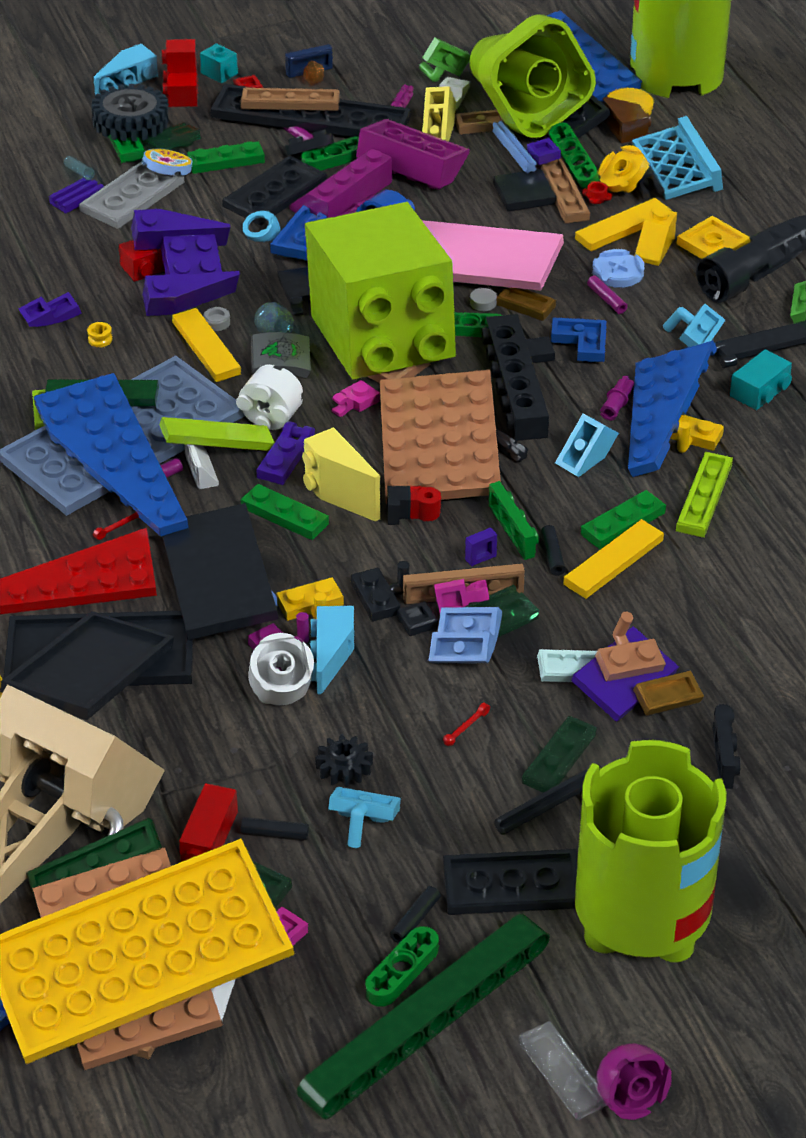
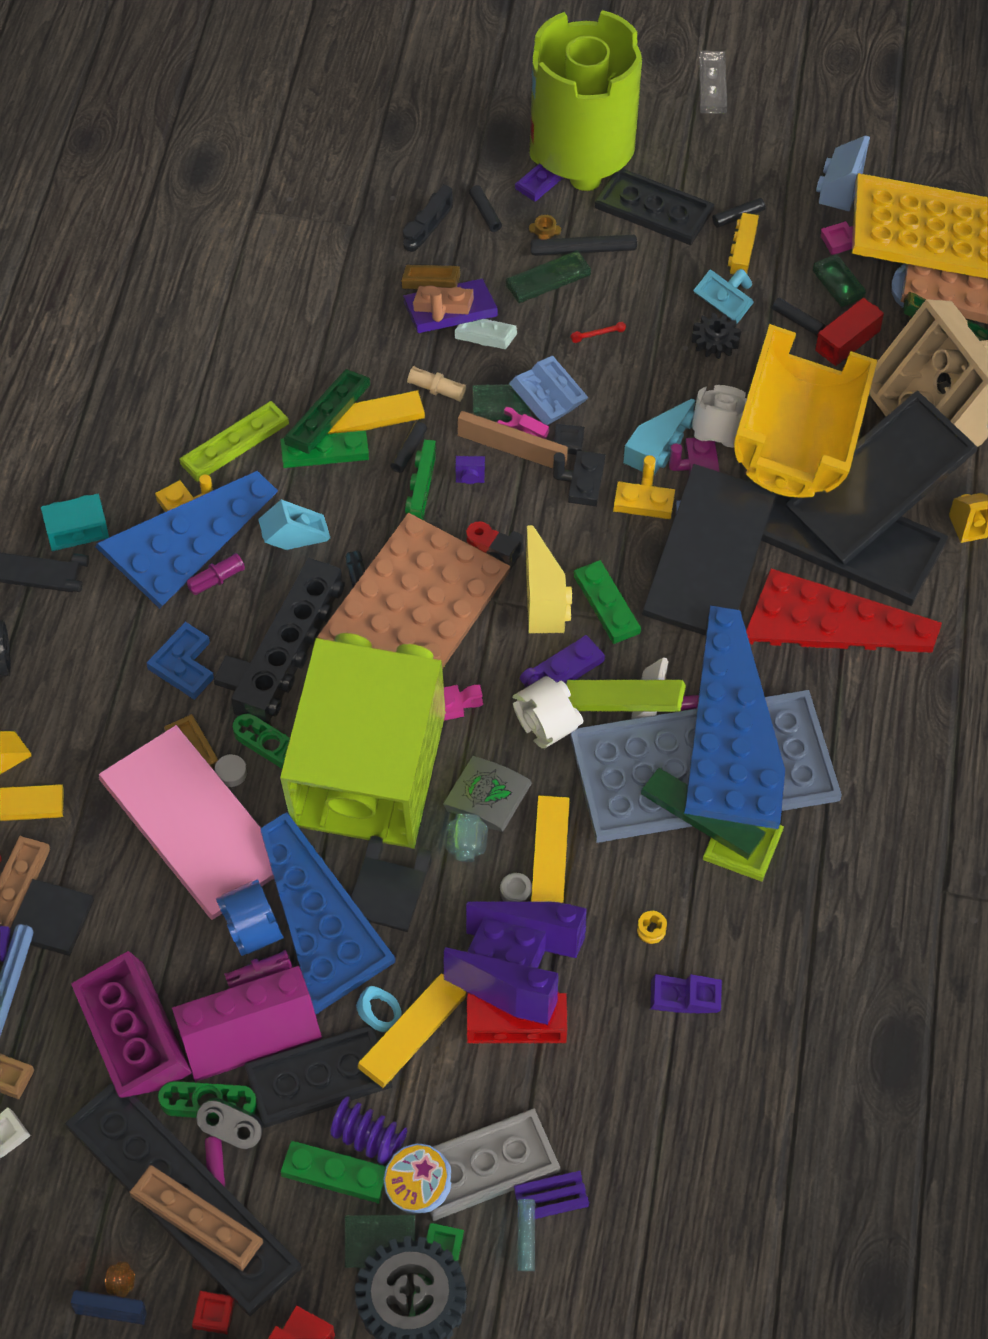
camera: 150 degrees left, 15 degrees up
red hinge [93,511,140,540] -> none
dark green beam [297,913,550,1119] -> none
green beam [365,927,439,1007] -> none
magenta axle [390,84,414,108] -> none
light yellow slope [422,86,456,141] -> none
magenta piece [587,275,628,314] -> none
light blue tile [593,249,644,288] -> none
magenta cylinder [597,1043,672,1120] -> none
medium azure plate [663,303,725,347] -> none
none -> dark green tile [284,369,370,454]
none -> dark purple piece [331,1096,407,1165]
none -> yellow tile [357,973,467,1088]
none -> tan pin [407,366,466,402]
none -> yellow piece [728,213,759,274]
none -> yellow cylinder [734,324,877,498]
none -> light blue slope [816,136,870,211]

